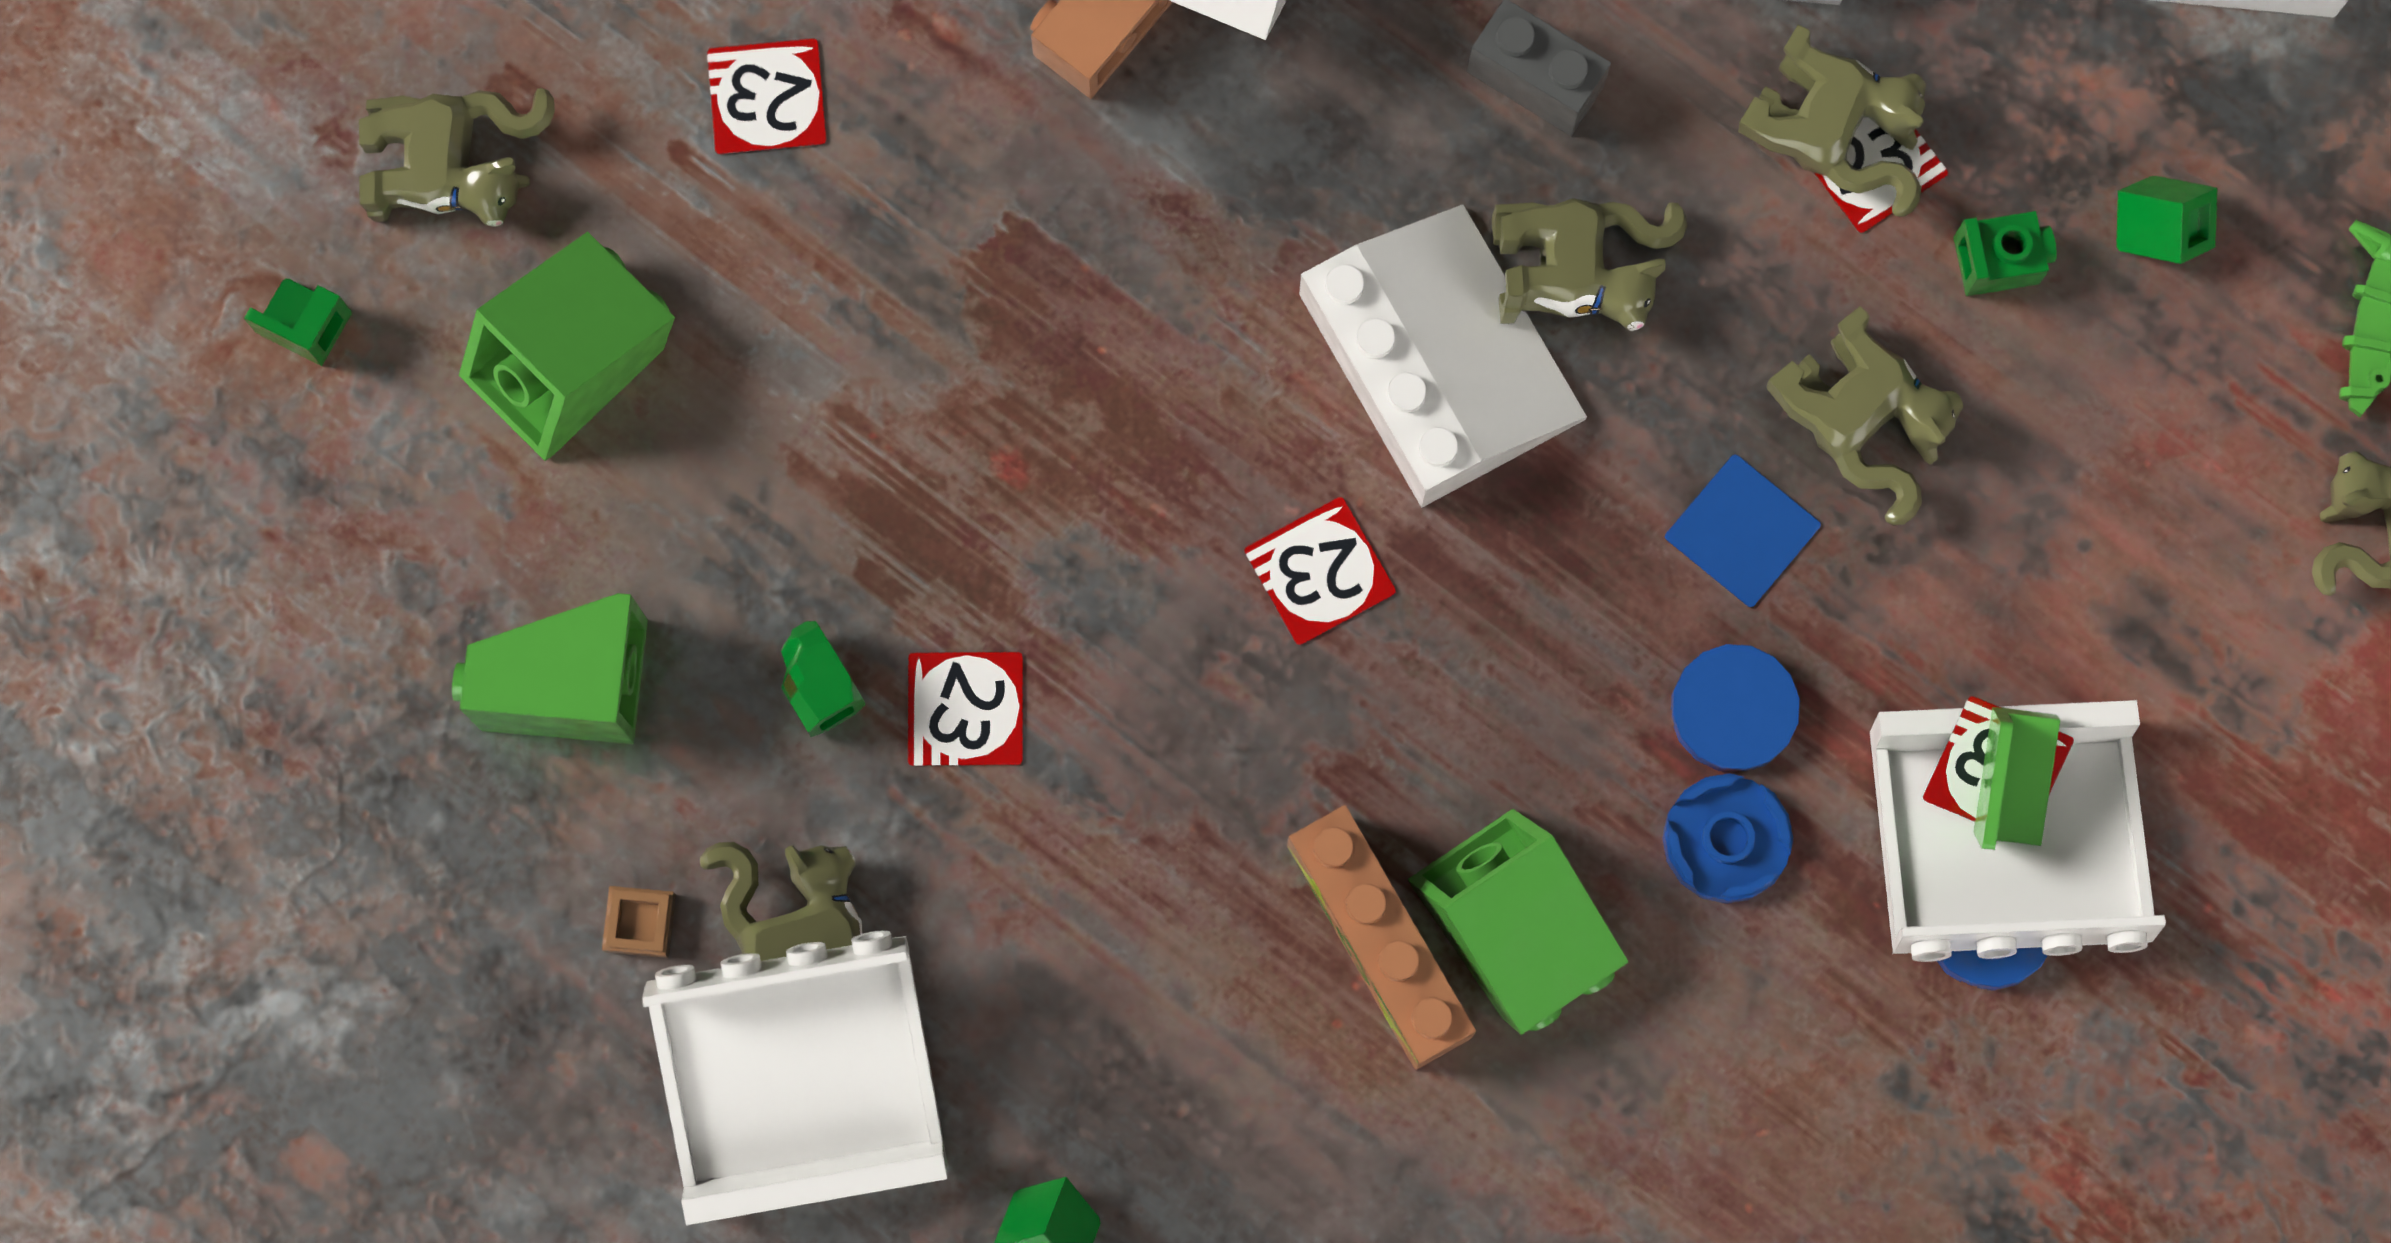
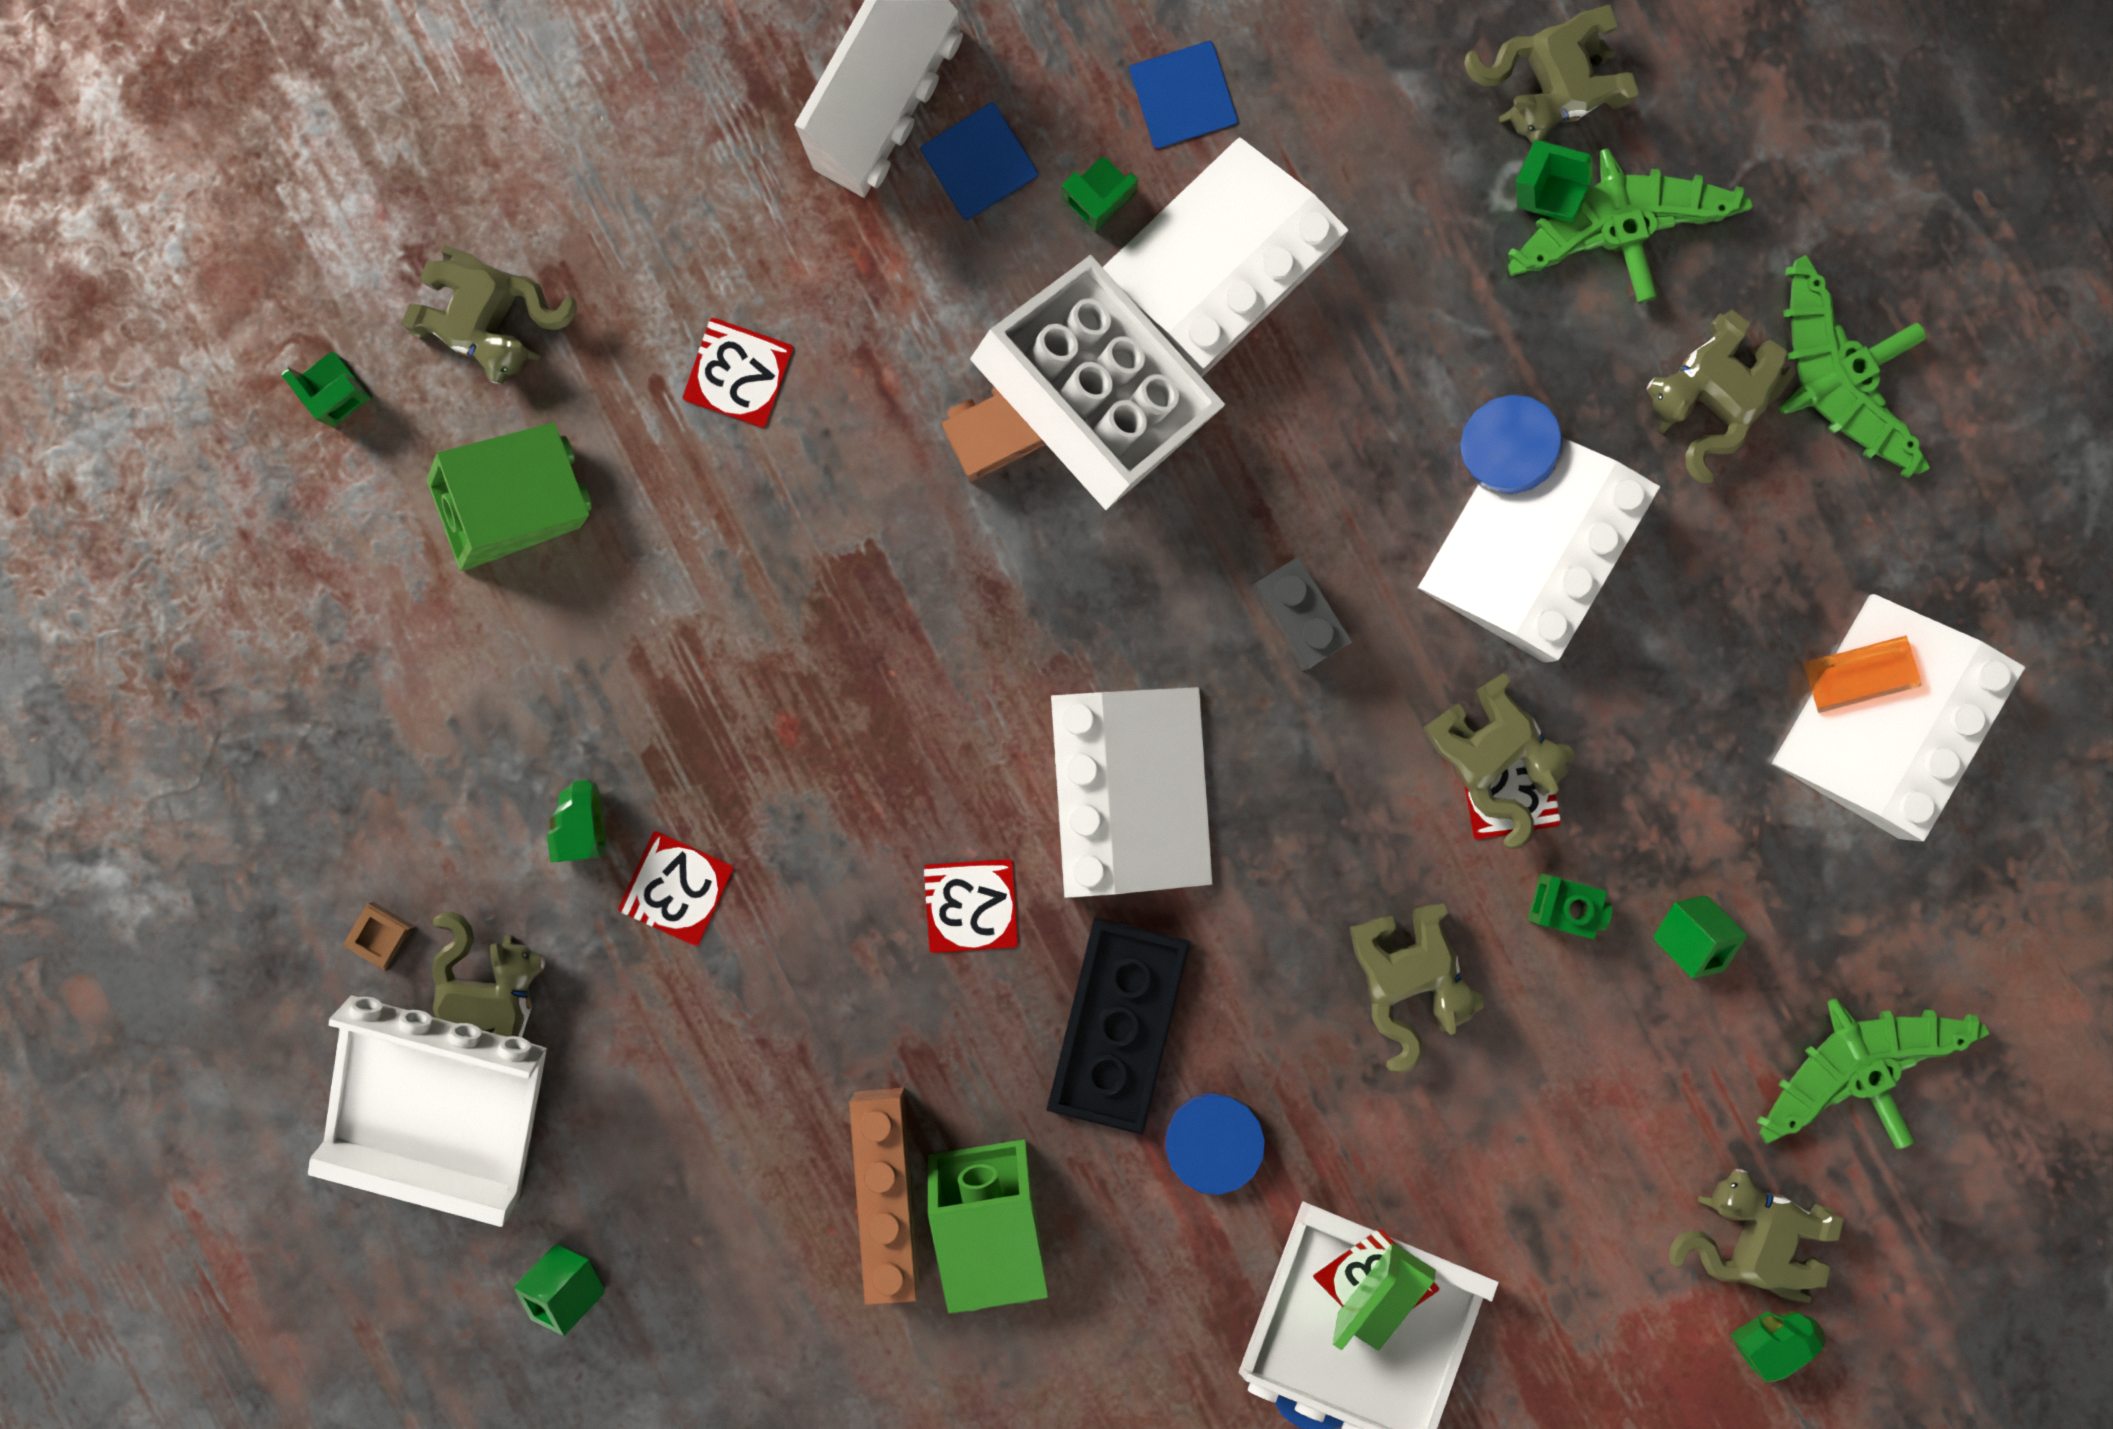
camera: 30 degrees right, 10 degrees up
bright green slope [452,593,648,744] -> none
olive animal [1492,198,1687,331] -> none
blue tile [1662,773,1793,904] -> none
blue sticker [1665,454,1821,607] -> none
none -> black tile [1046,916,1191,1135]

